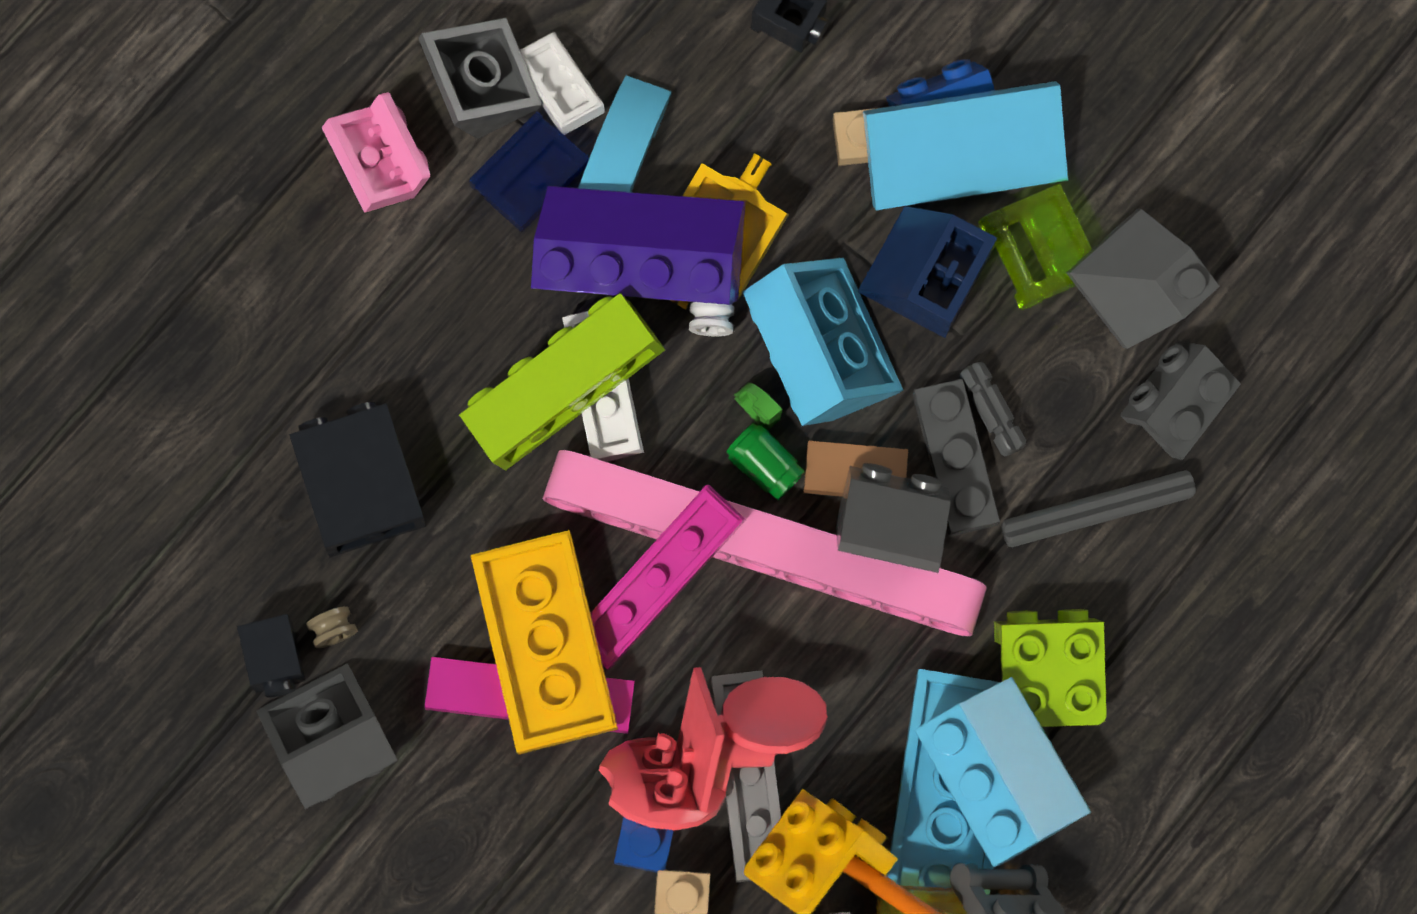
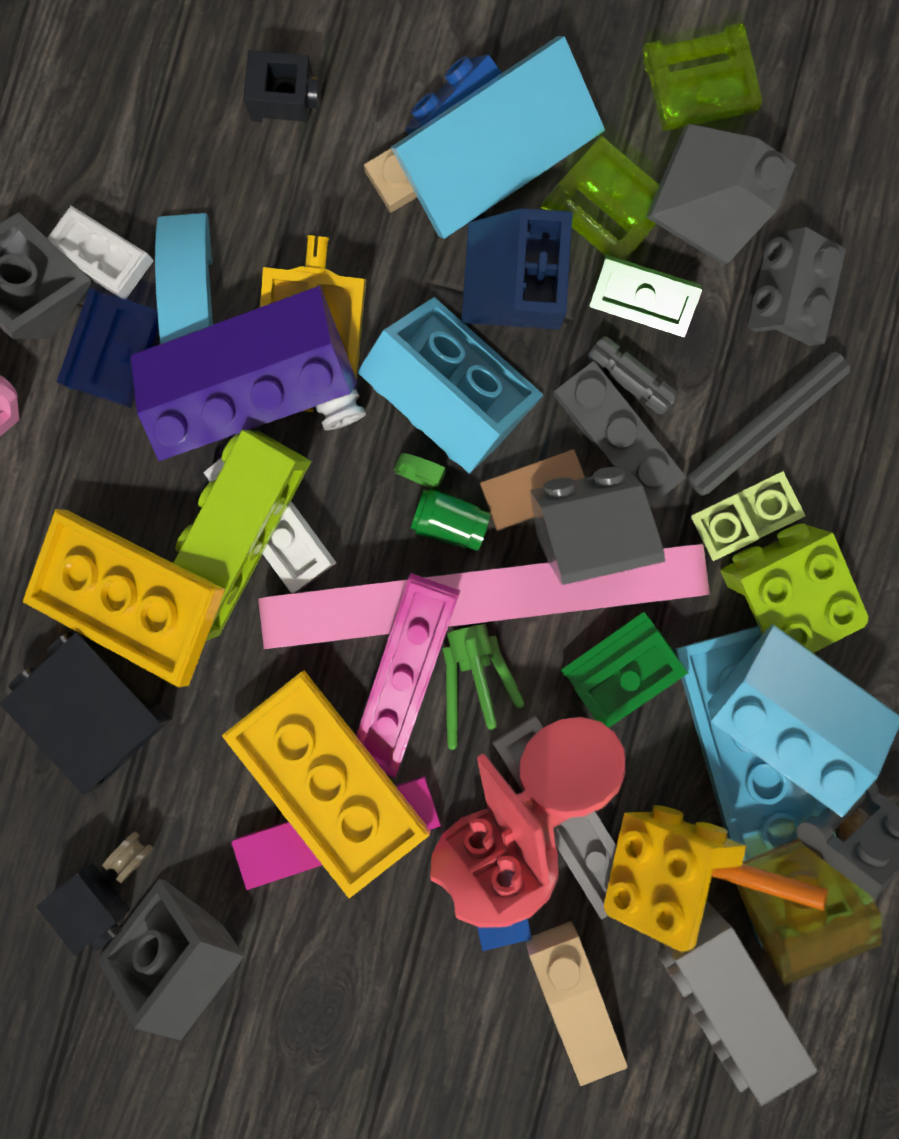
camera: 20 degrees left, 10 degrees up
none -> yellow tile [22,509,225,687]
none -> bright green plant [442,624,524,750]
none -> green plate [561,612,689,728]
none -> plate [589,255,703,337]
none -> clear neon green plate [643,23,763,132]
none -> yellowish green slope [691,471,805,561]

